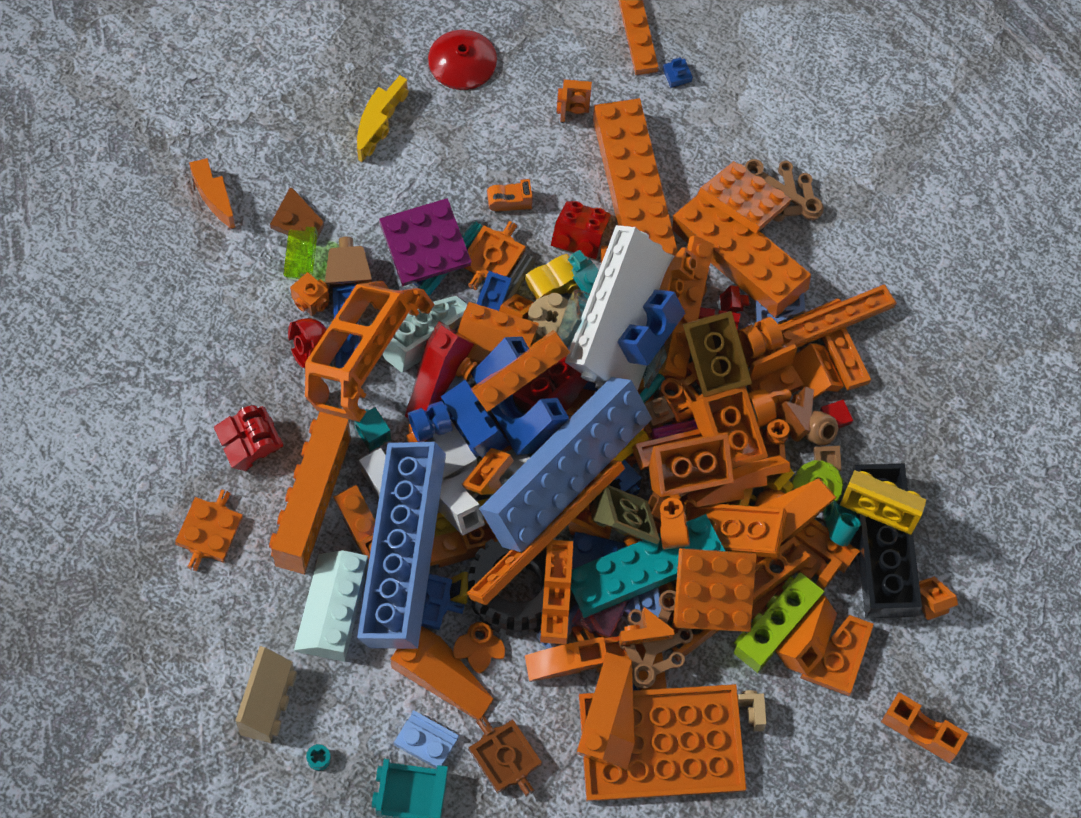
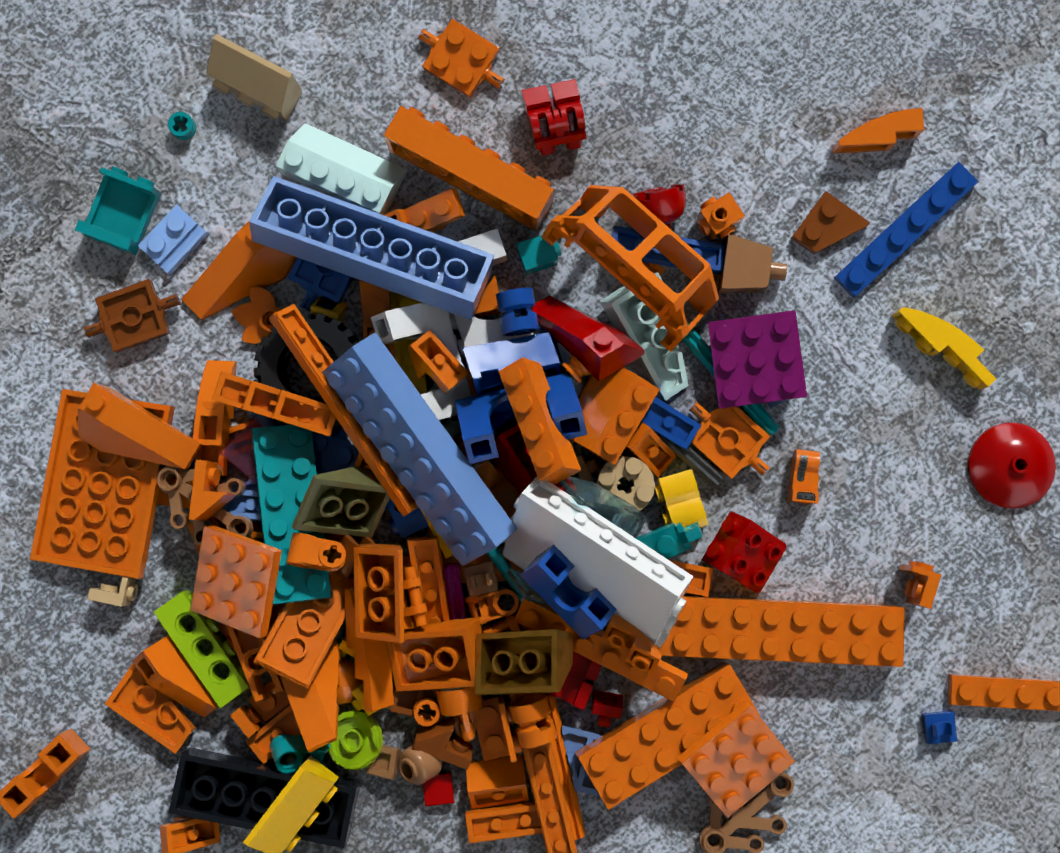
camera: 110 degrees right, 20 degrees up
clear neon green panel [283,227,318,279] -> none
none -> blue plate [834,162,979,298]

